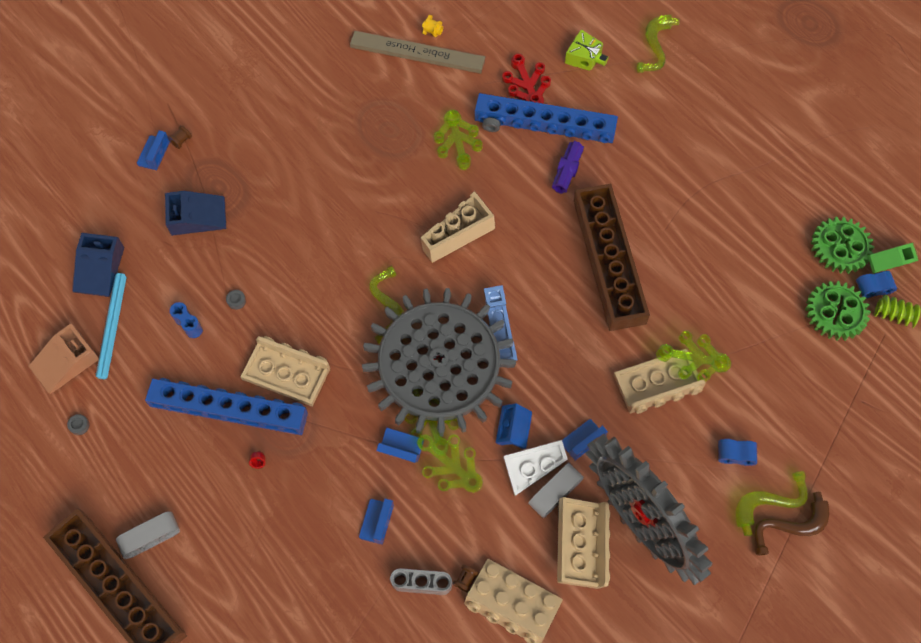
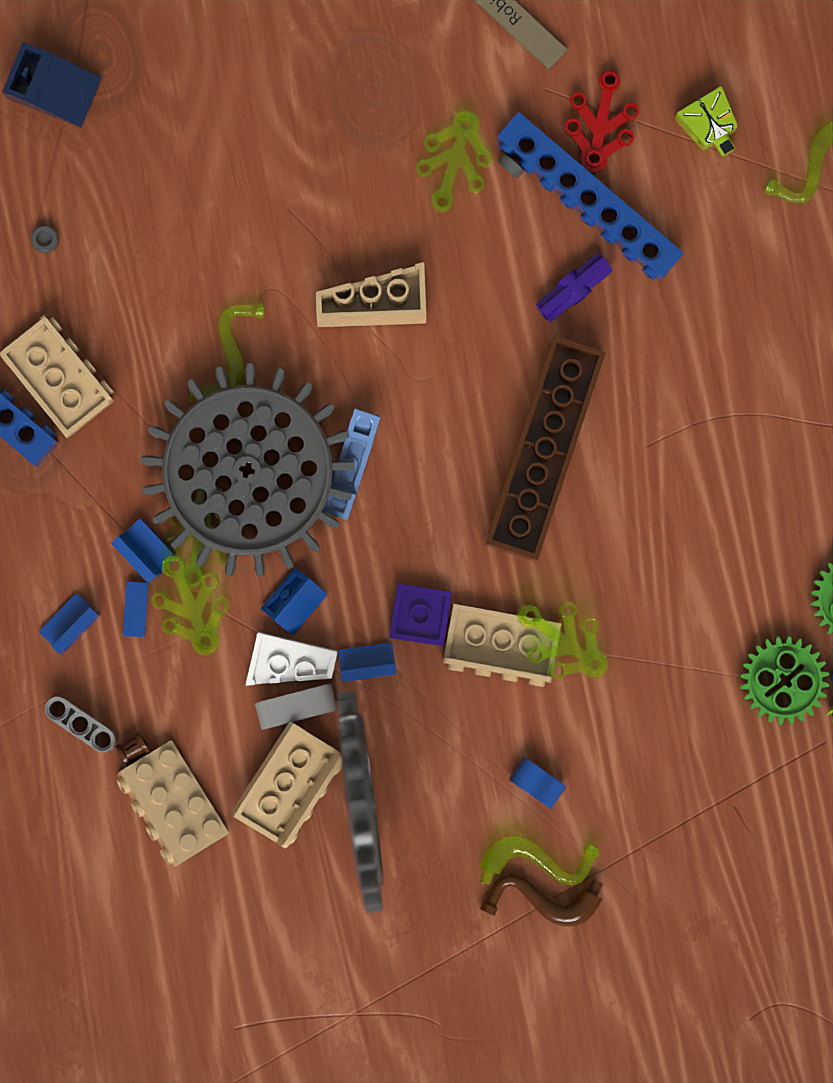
camera: 30 degrees right, 20 degrees up
none -> blue piece [123,582,149,638]
none -> dark purple plate [389,584,452,646]

